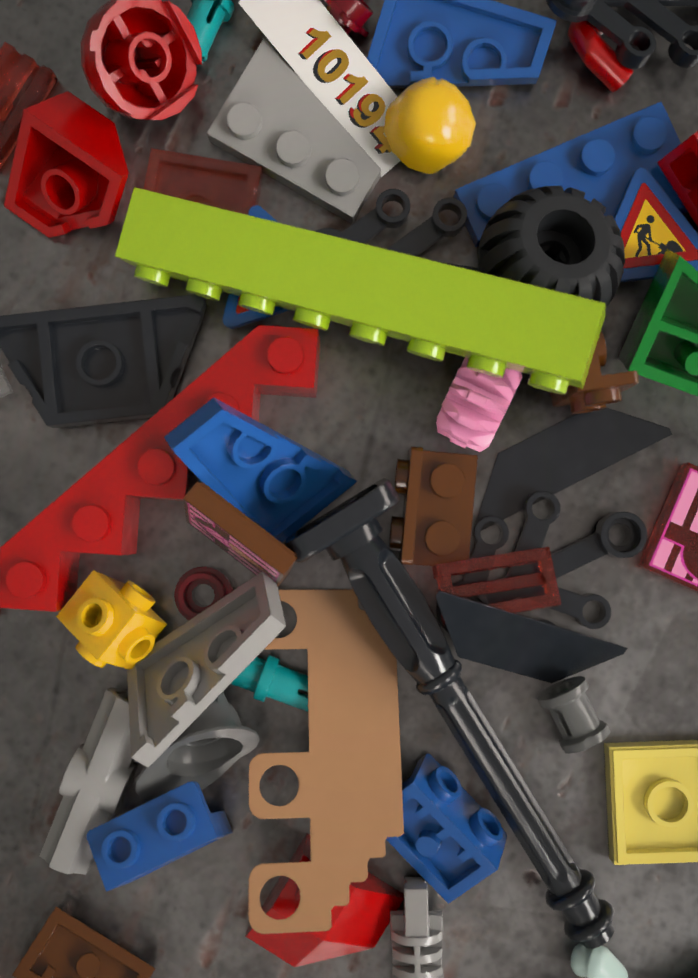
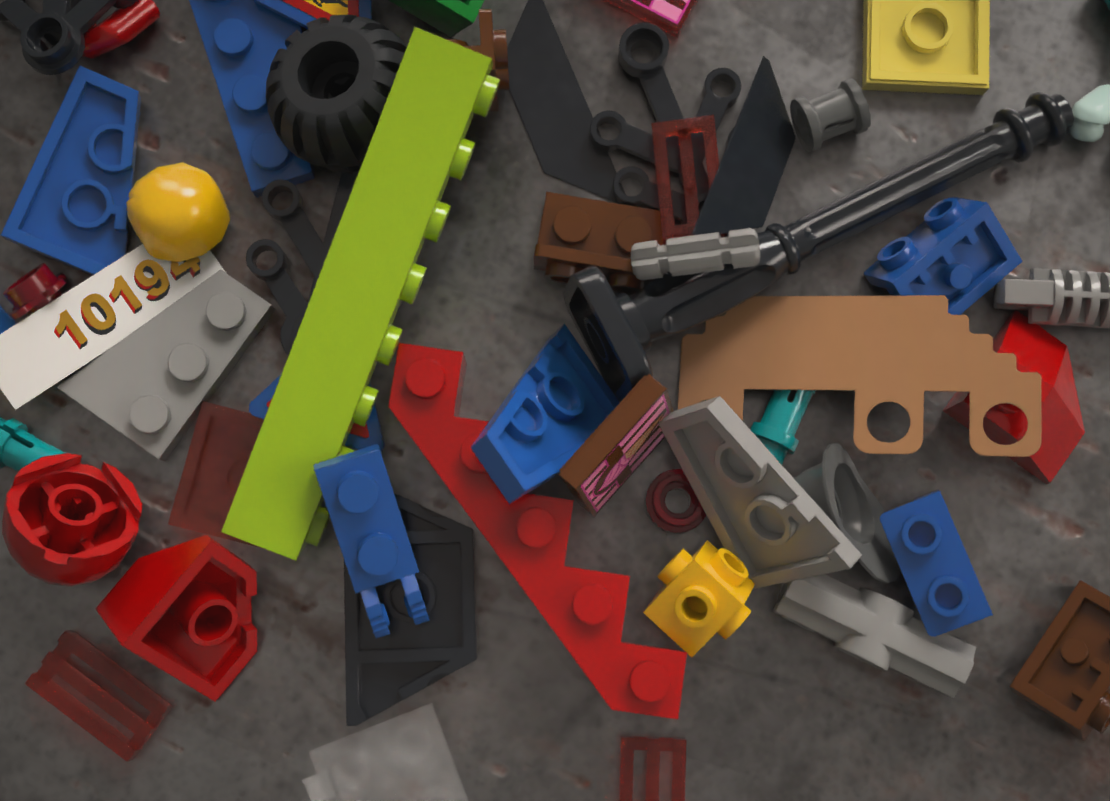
camera: 90 degrees left, 5 degrees down
bright pink gear [436,357,522,452] -> none
none -> blue hinge [313,444,429,639]
none -> light grey axle [631,228,760,280]

